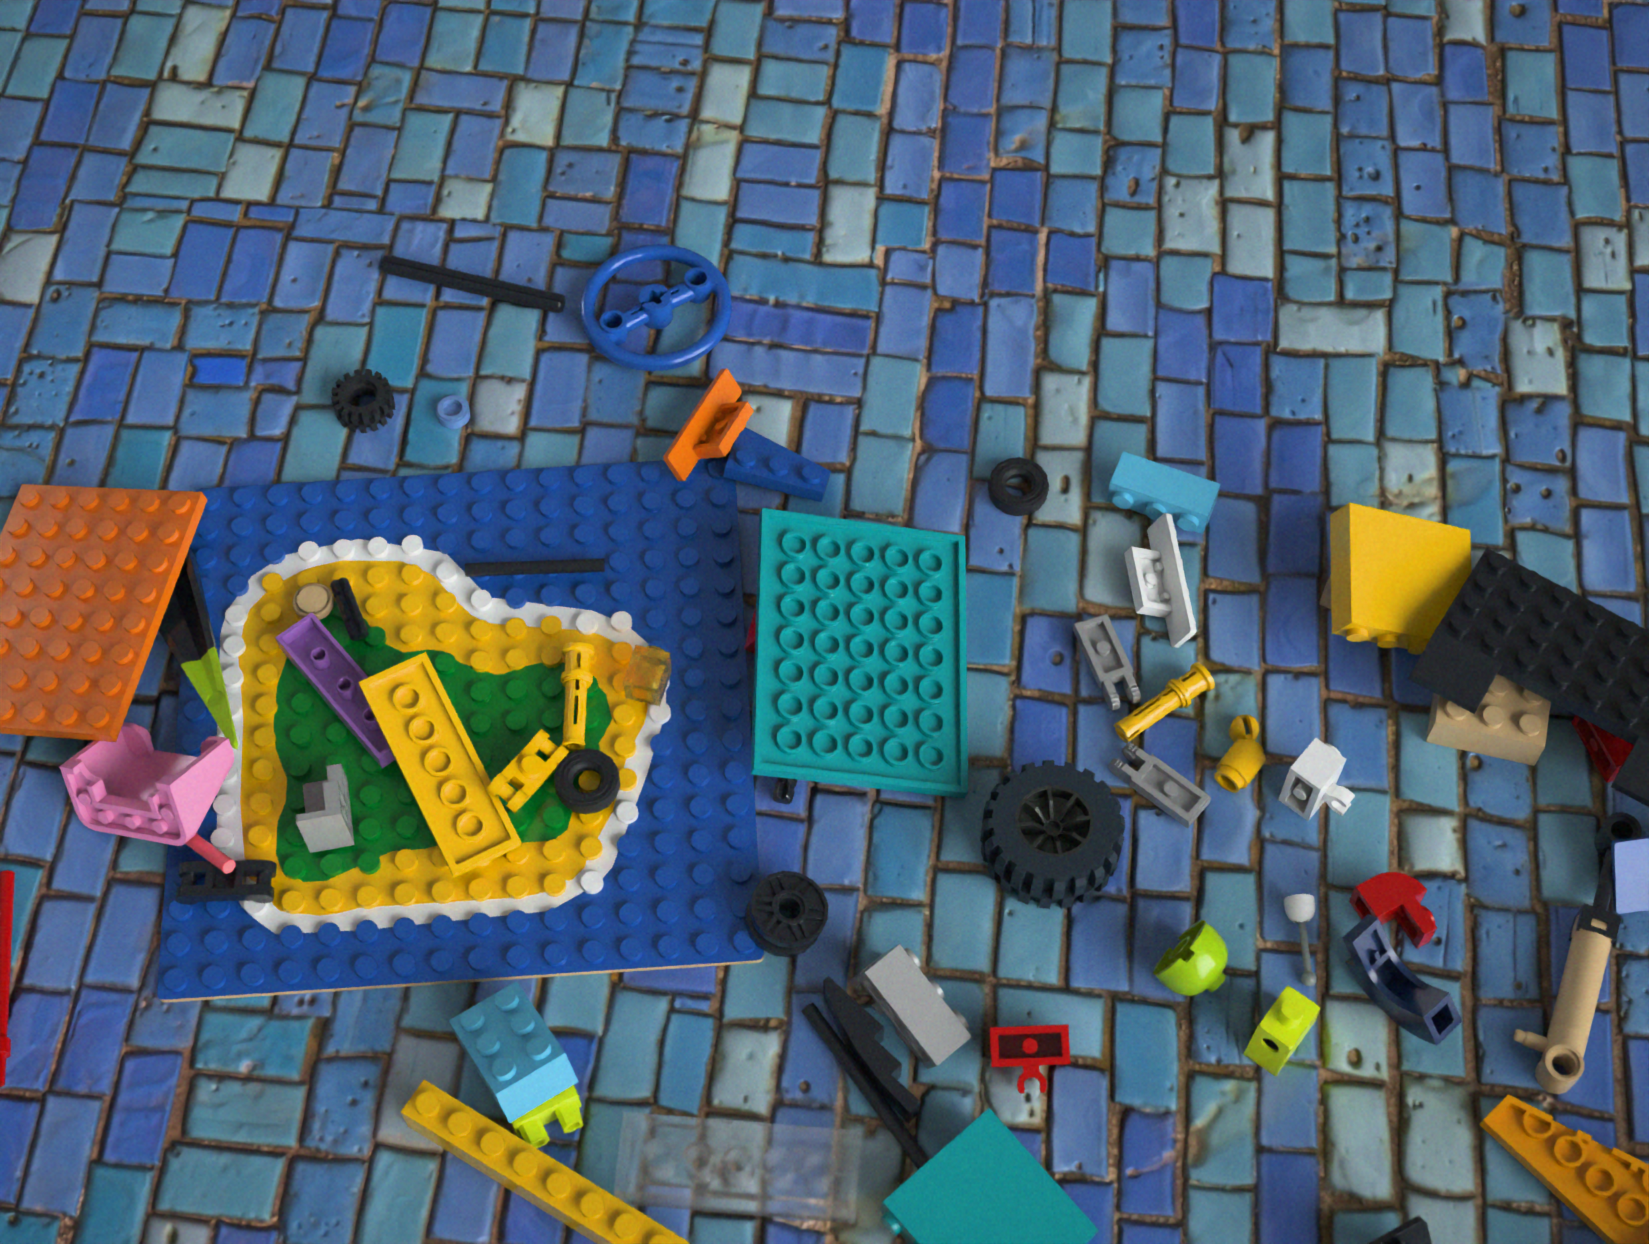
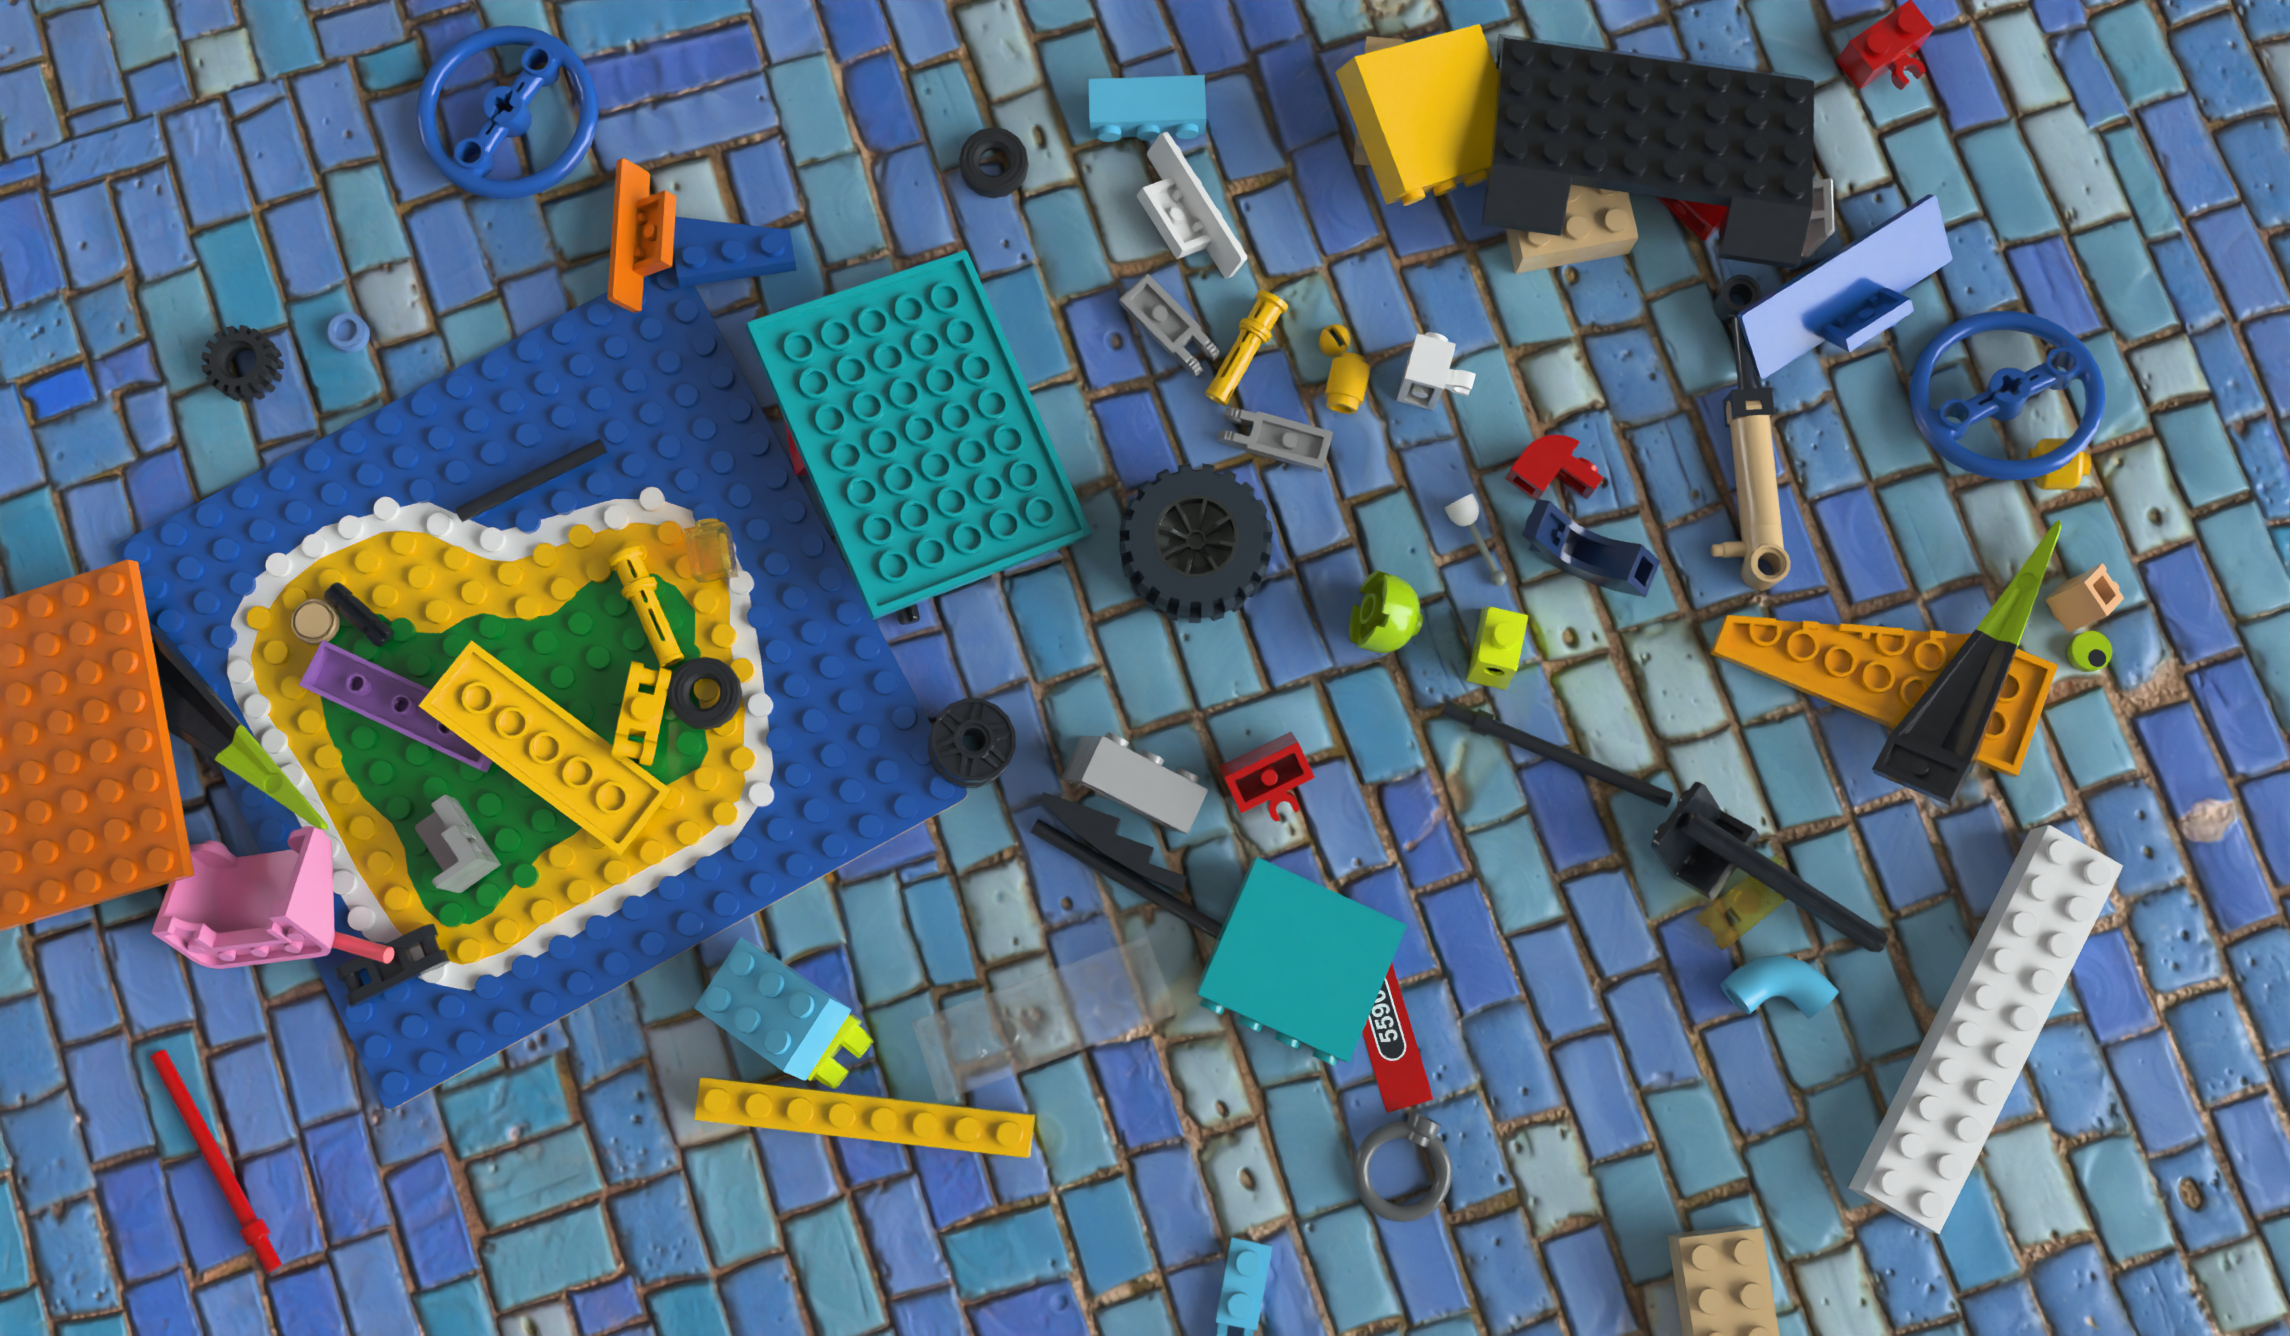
camera: 25 degrees left, 20 degrees up
black axle [381,255,565,313] -> none
none -> black bar [1441,700,1673,808]

